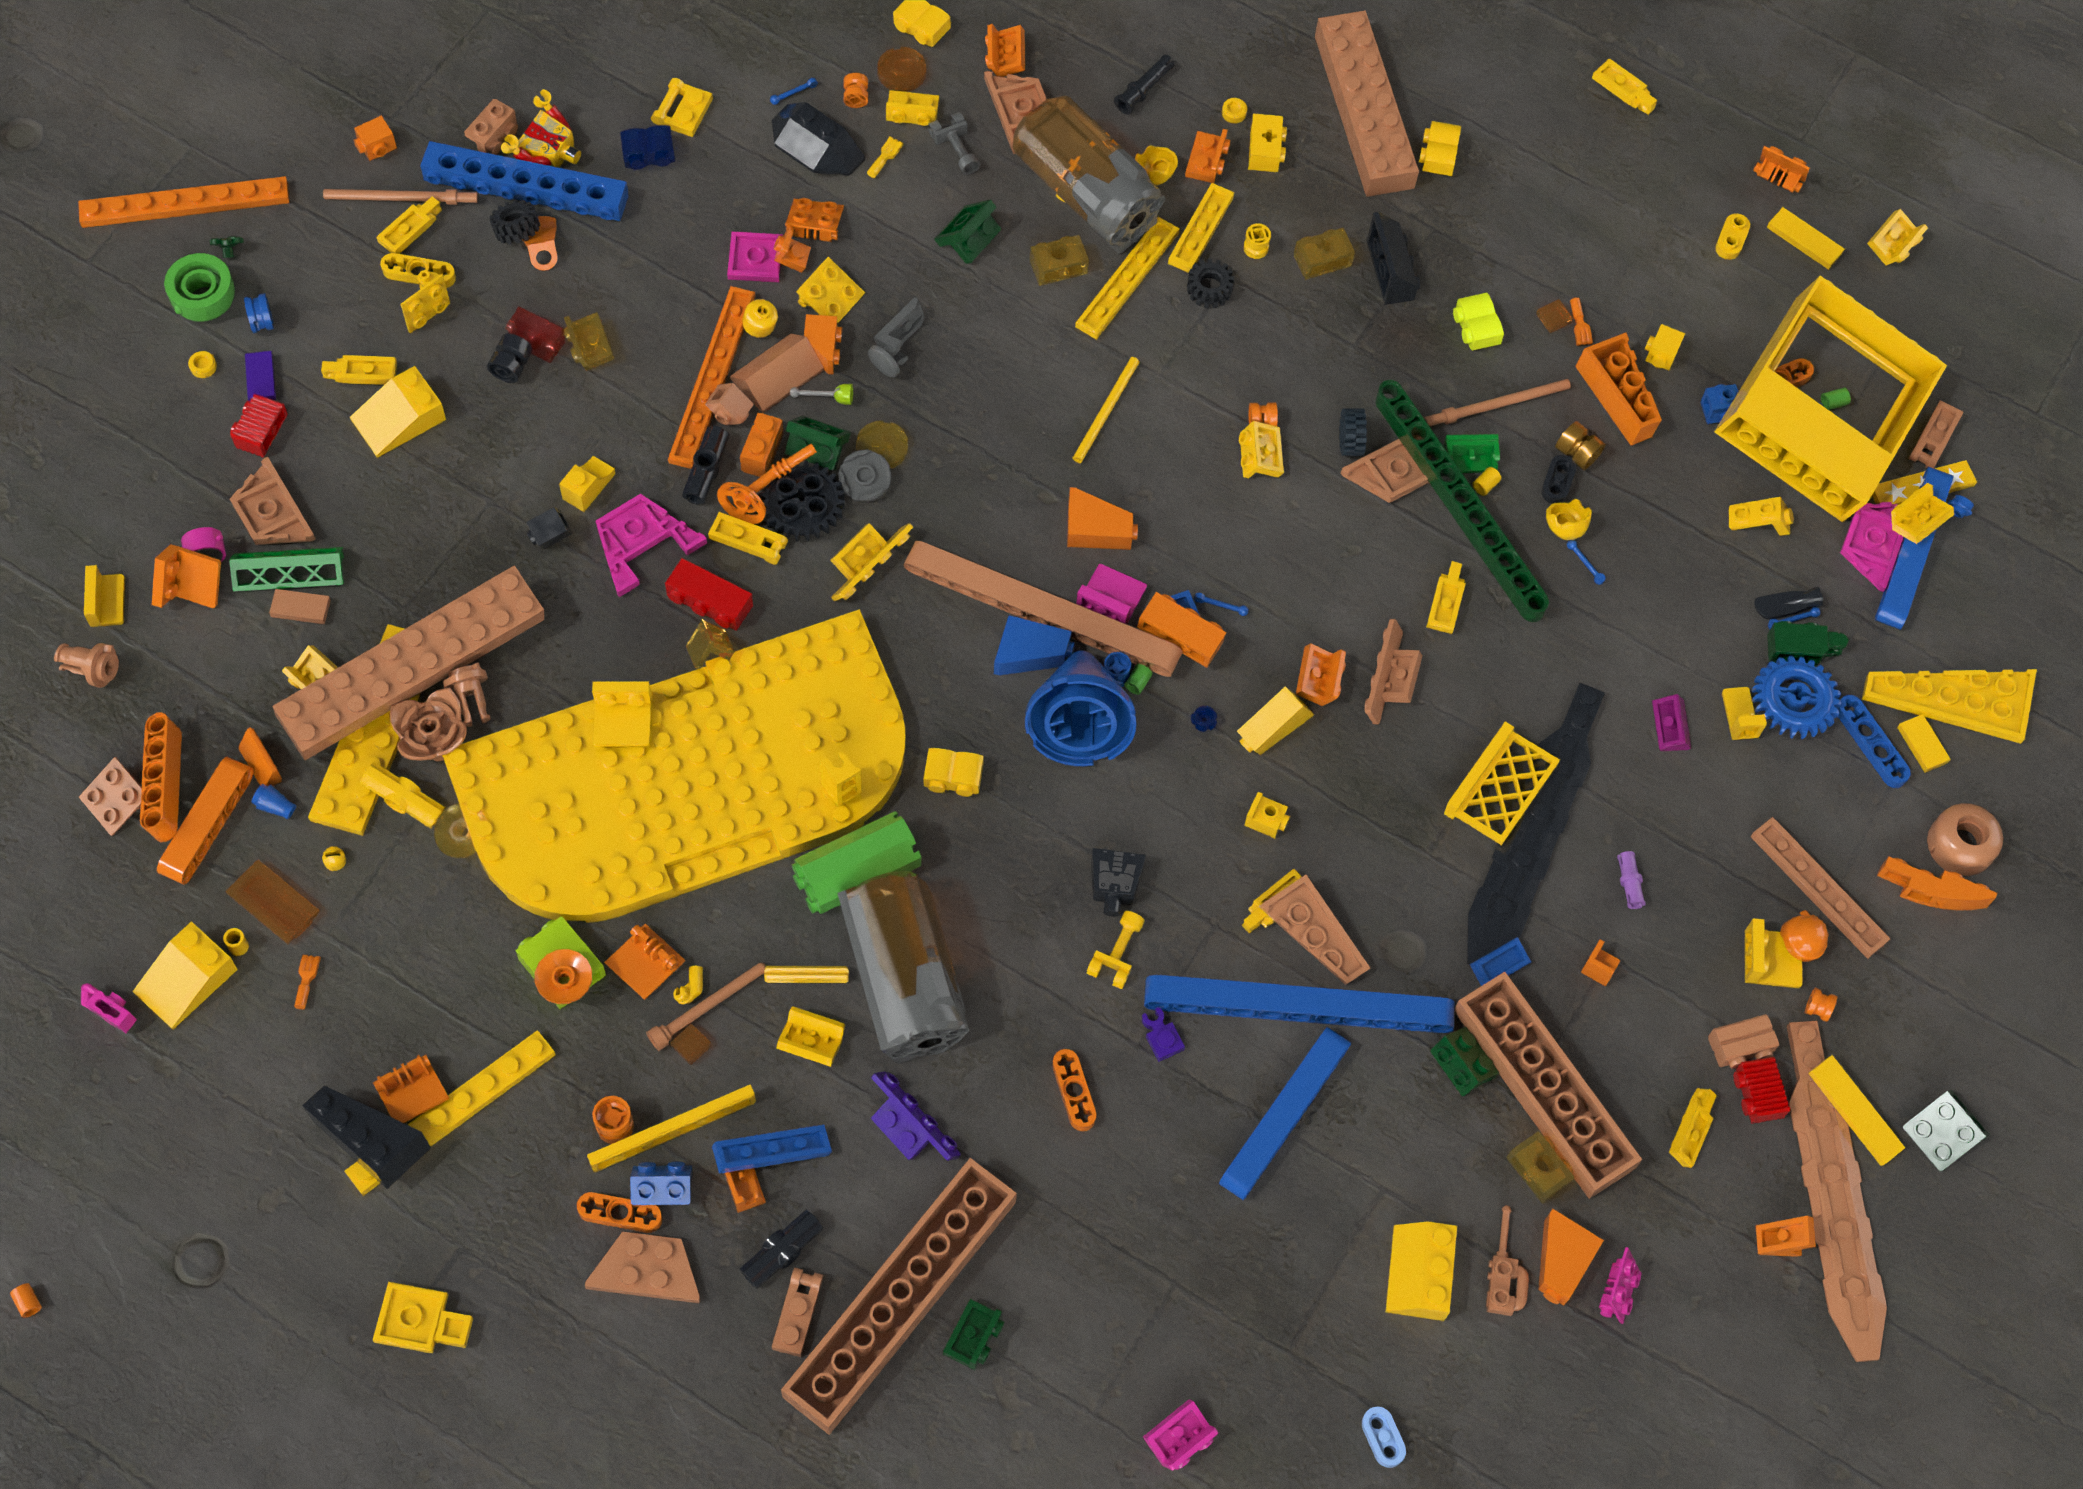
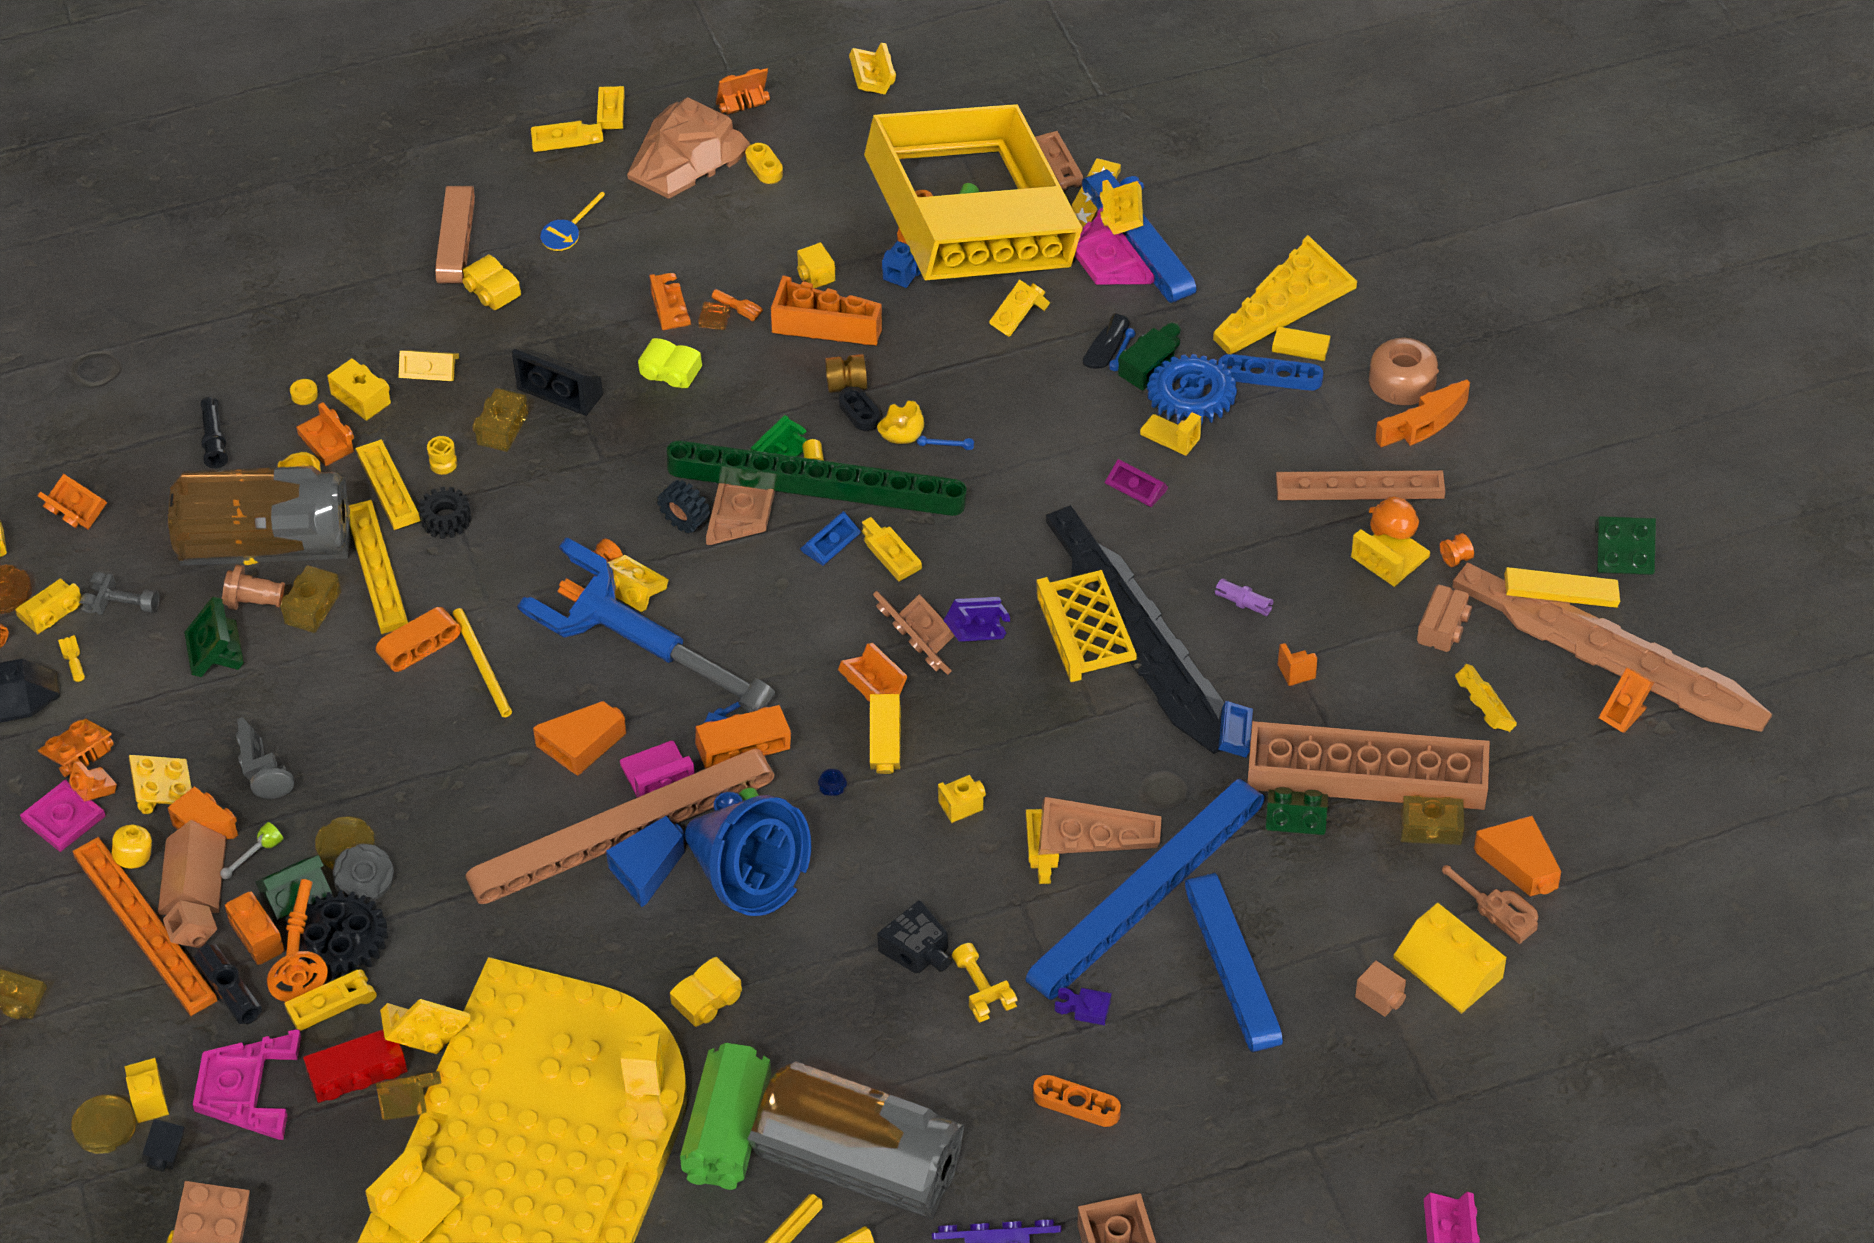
camera: 45 degrees left, 15 degrees down
yellow bracket [830,523,913,601] -> none
nougat wing [984,71,1054,154] -> none
nougat brick [1315,10,1419,197] -> none
light blue plate [1362,1407,1406,1468] -> none
nougat bar [1424,379,1571,426] -> none
dark pink hinge [1599,1247,1641,1324] -> none
red brick [1734,1057,1790,1124] -> none
yellow tile [1767,207,1845,270] -> none
none -> clear yellow tile [71,1095,136,1154]
none -> nougat piece [222,564,285,610]
none -> orange beam [376,607,461,672]
none -> yellow bracket [380,999,471,1054]
none -> yellow panel [399,350,459,381]
none -> nougat beam [436,186,475,284]
none -> blue piece [517,538,775,712]
none -> blue piece [540,192,605,251]
none -> yellow plate [597,86,625,129]
none -> nougat wedge [627,97,750,199]
none -> orange hinge [649,273,691,330]
none -> blue slope [800,511,861,566]
none -> dark purple hinge [943,597,1010,642]
none -> nougat brick [1355,961,1406,1017]

